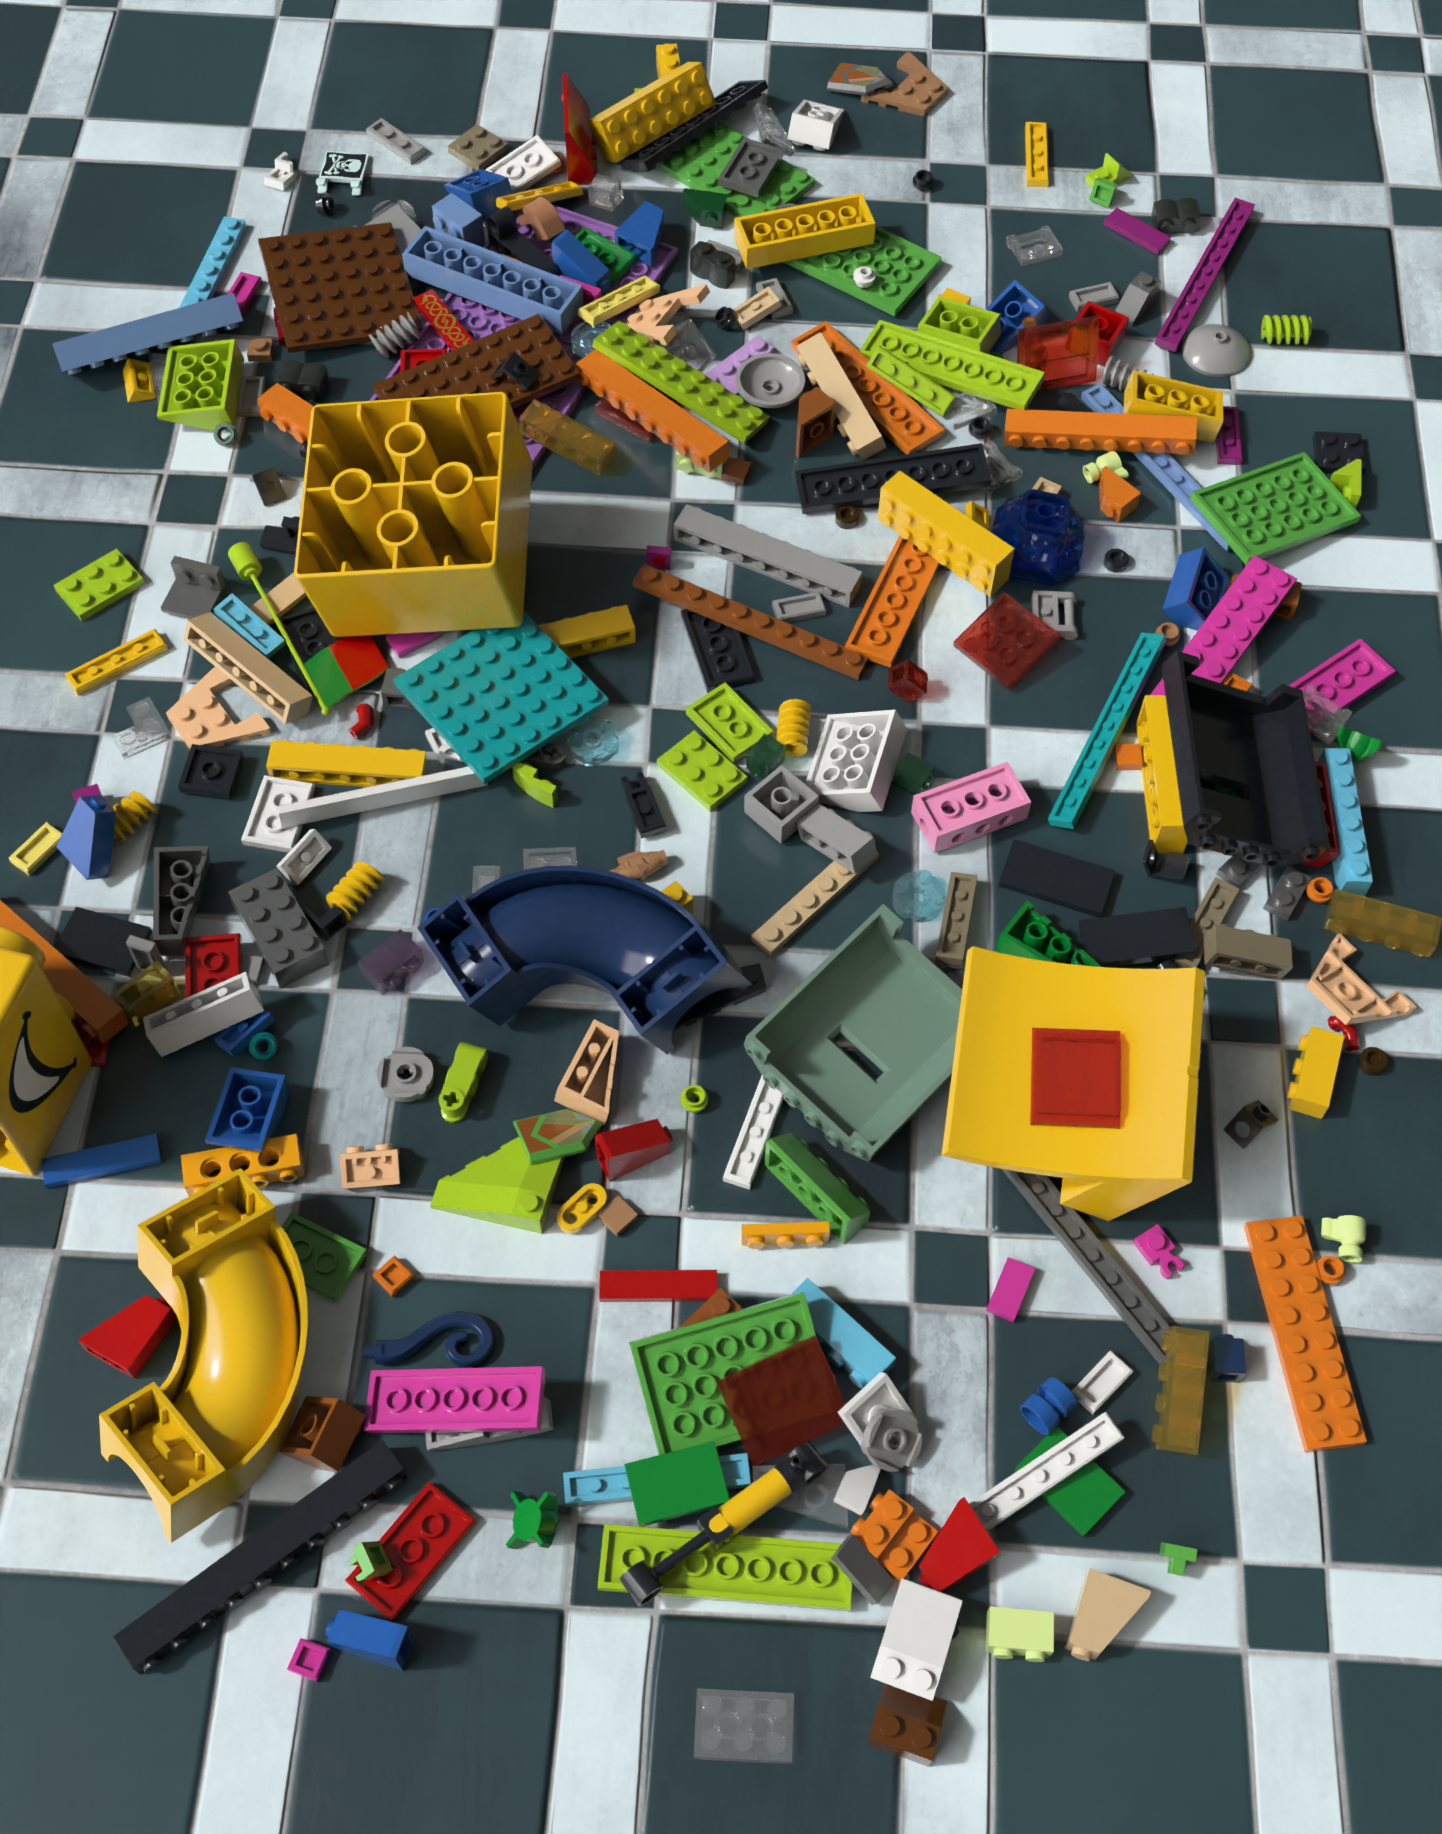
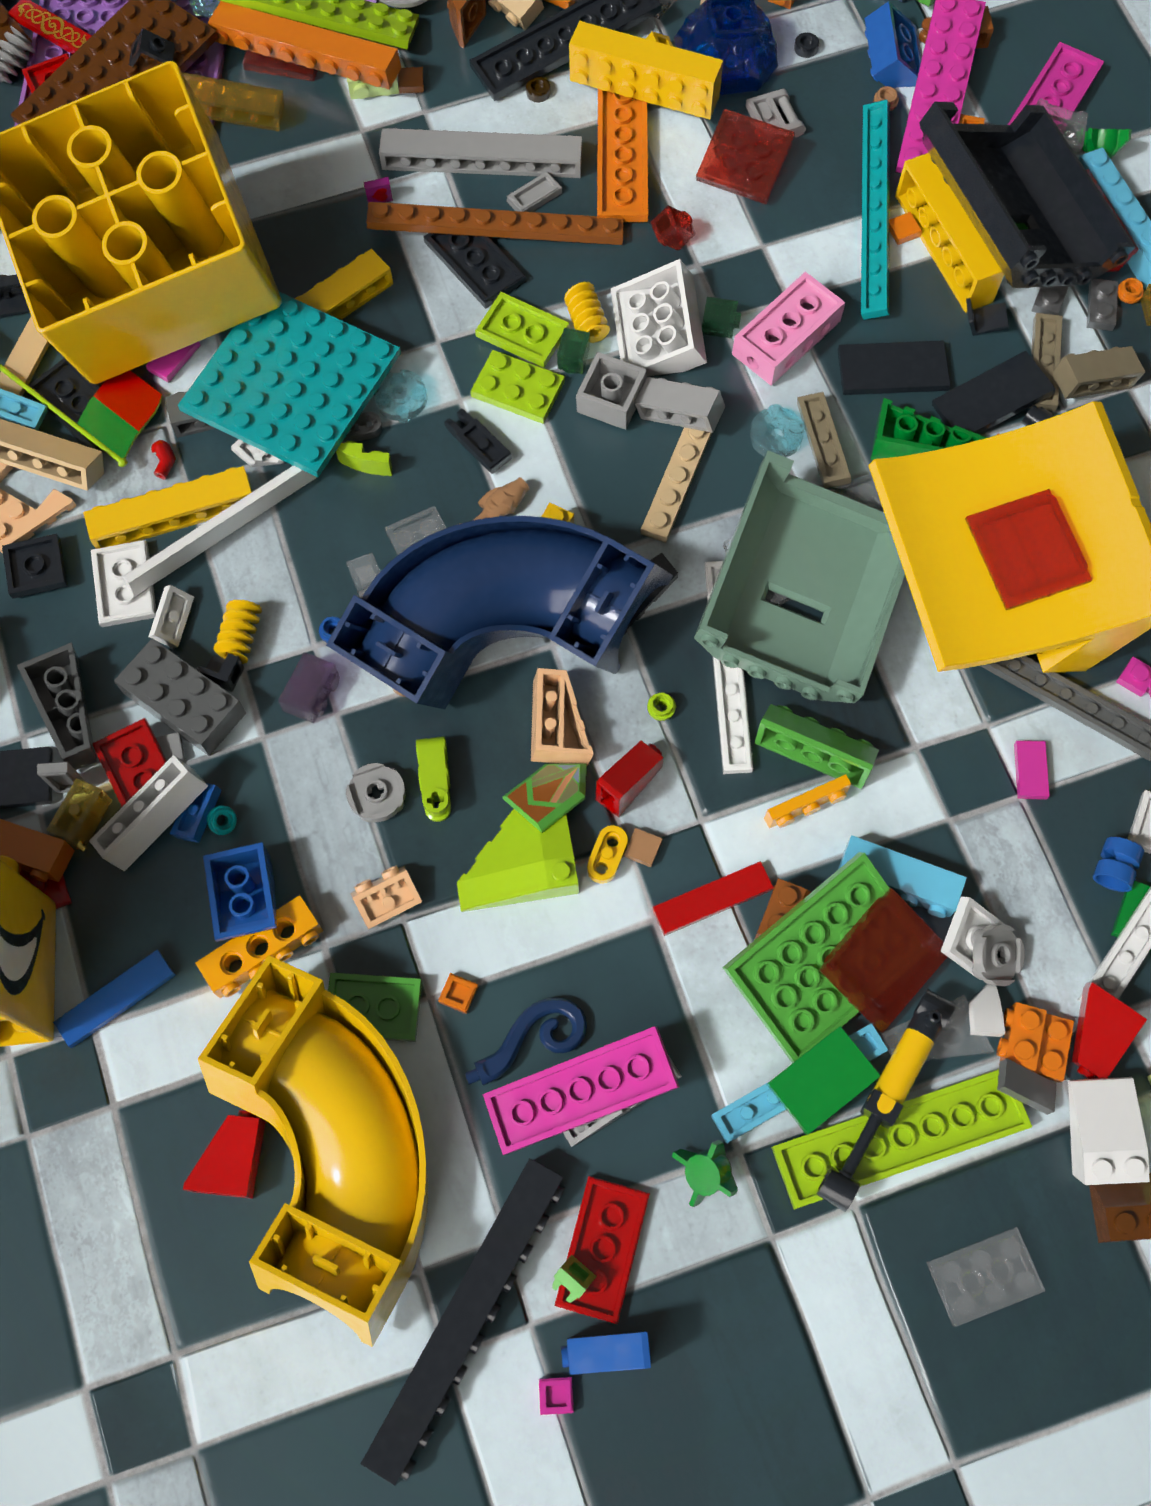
camera: 20 degrees left, 10 degrees up
dark orange slope [279,1396,366,1472] -> none

